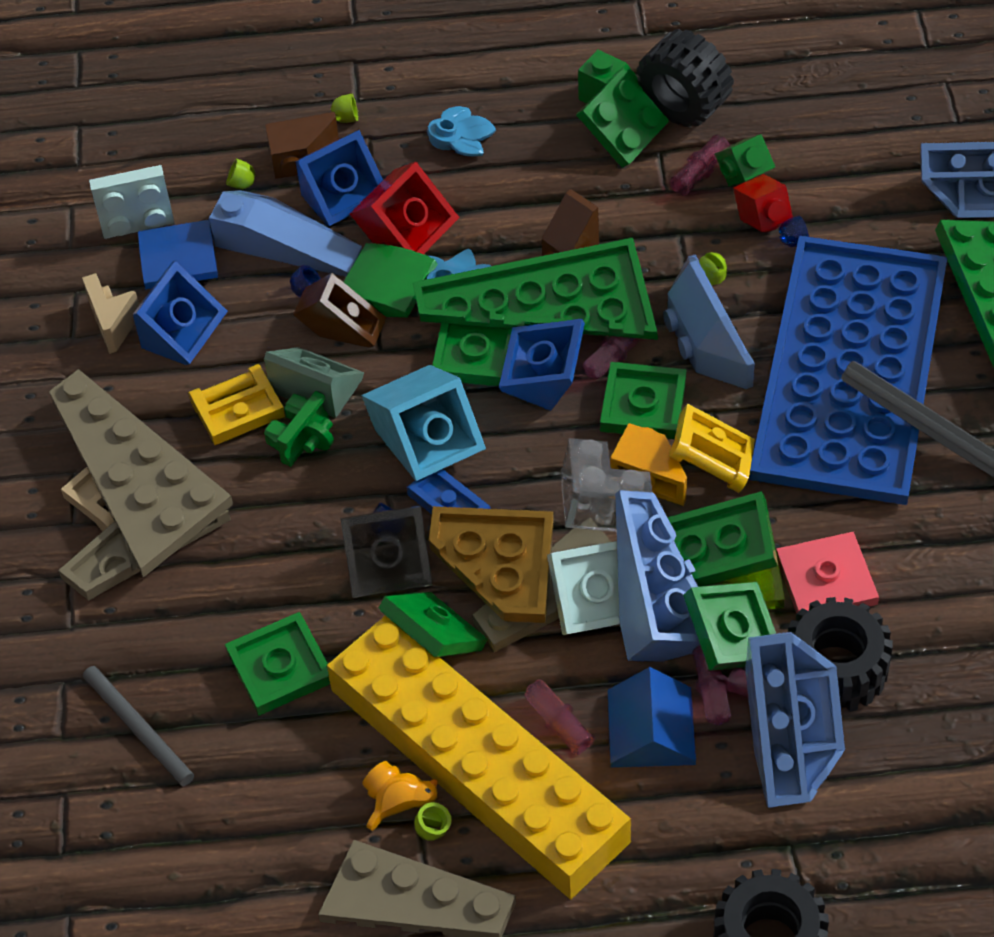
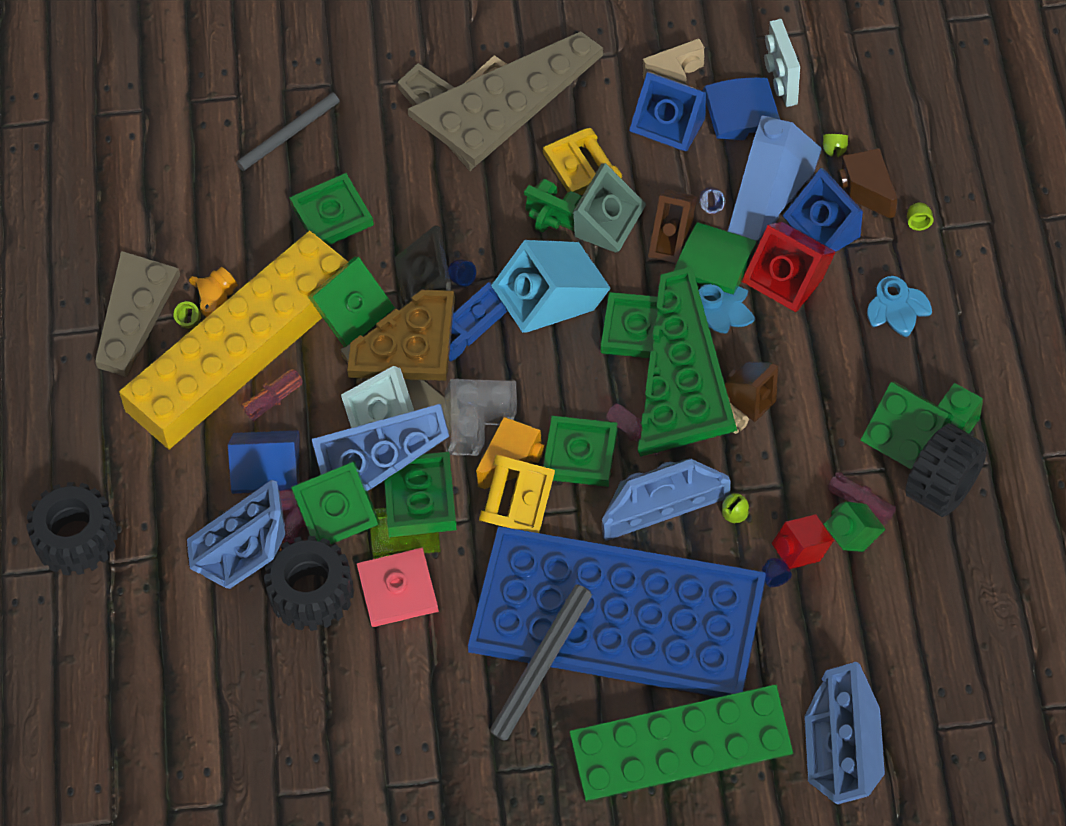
camera: 90 degrees right, 5 degrees up
blue slope [499,319,585,411] -> none

